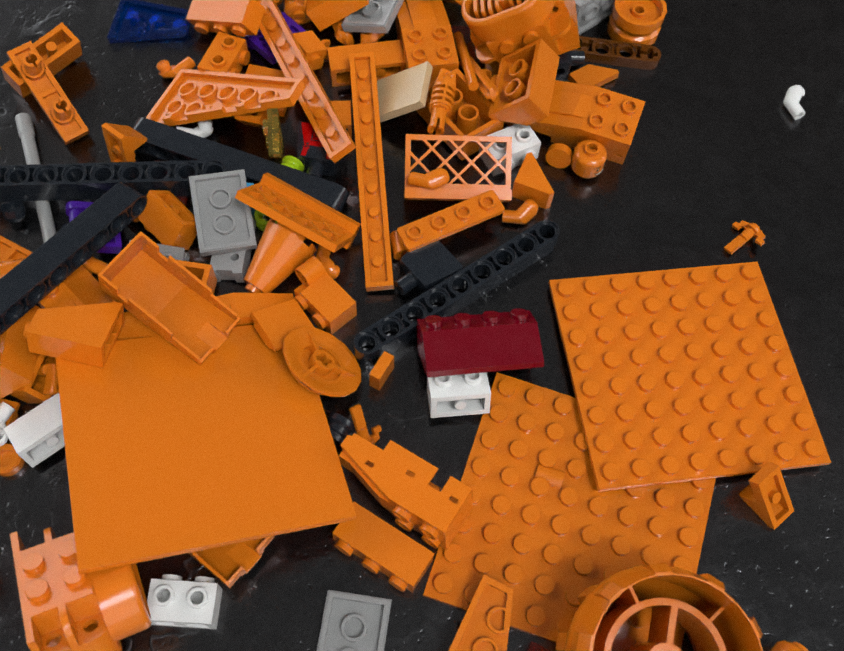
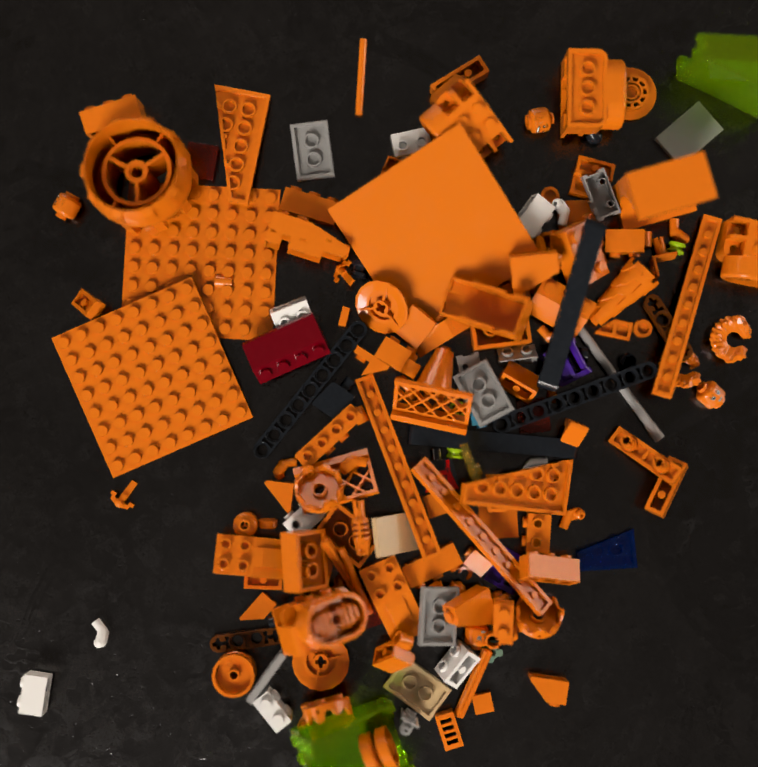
camera: 170 degrees right, 25 degrees up
none -> orange plate [294,464,344,514]
none -> orange slope [354,345,390,376]

